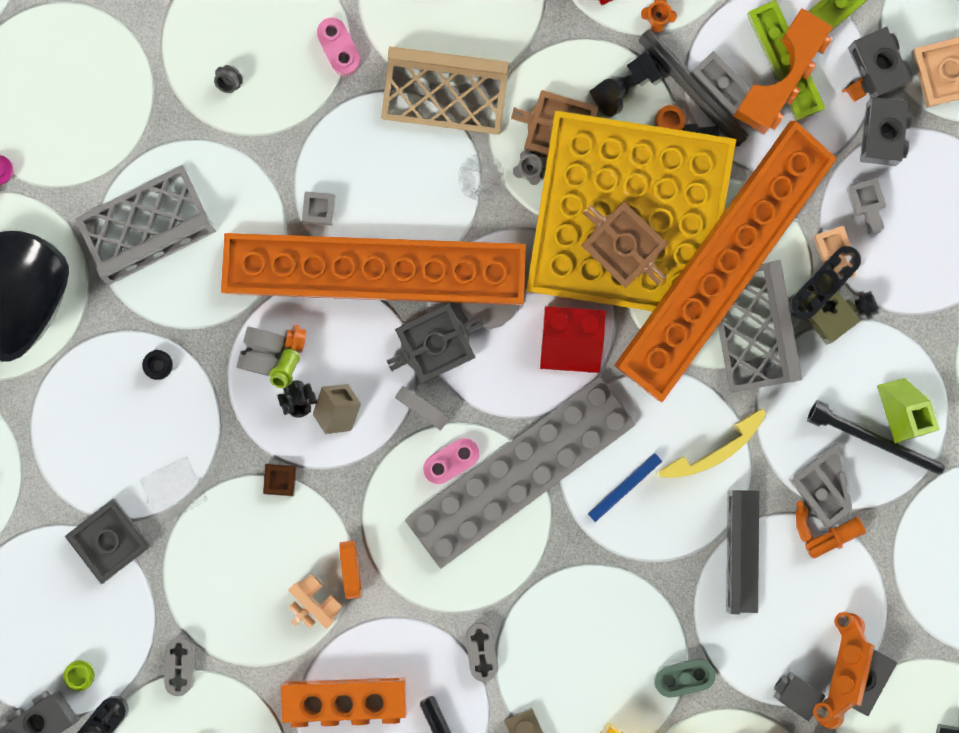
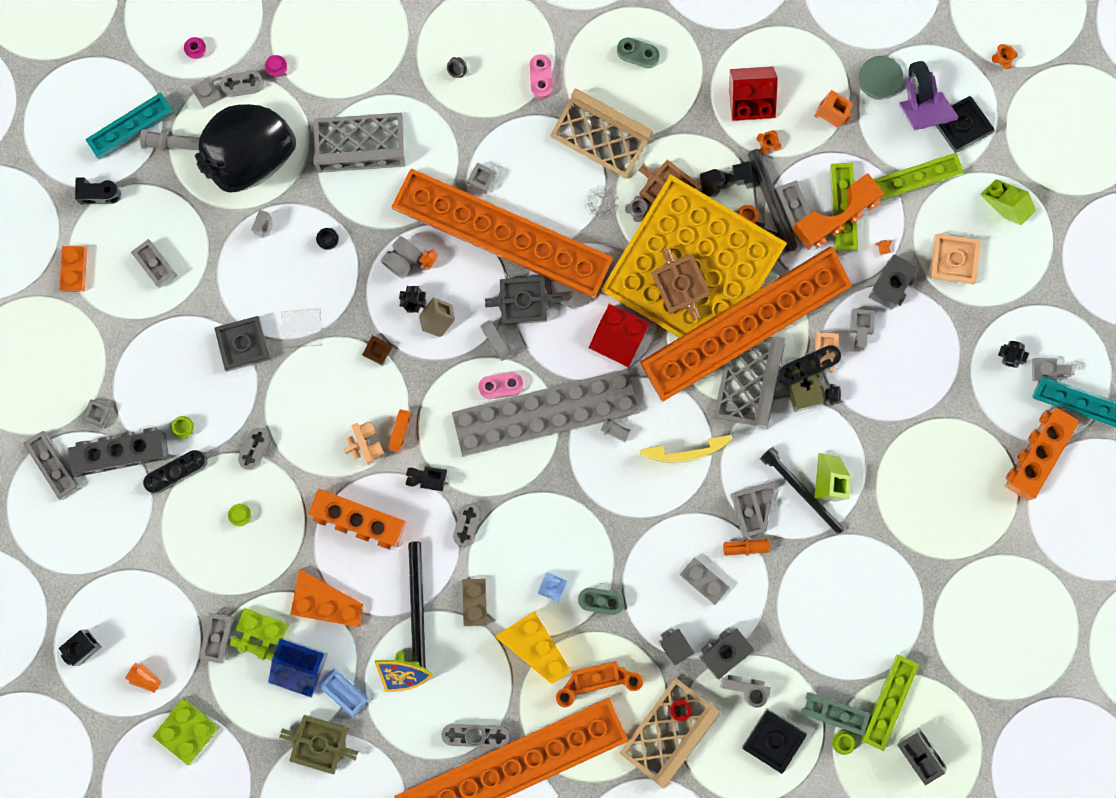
camera: 15 degrees right, 5 degrees down
lime pin [269,349,301,389] -> none
blue bar [587,453,663,523] -> none
dark grey fence [726,490,760,615] -> none
orange piece [796,501,813,542] -> none
orange plate [813,612,875,729] -> none
dark grey brick [848,26,912,98] -> none
none -> light grey plate [251,209,273,238]
none -> black plate [405,466,447,491]
none -> light blue tile [537,572,567,602]
none -> light grey pin [600,419,631,443]
none -> light grey plate [679,557,730,605]
none -> light grey plate [720,675,771,708]

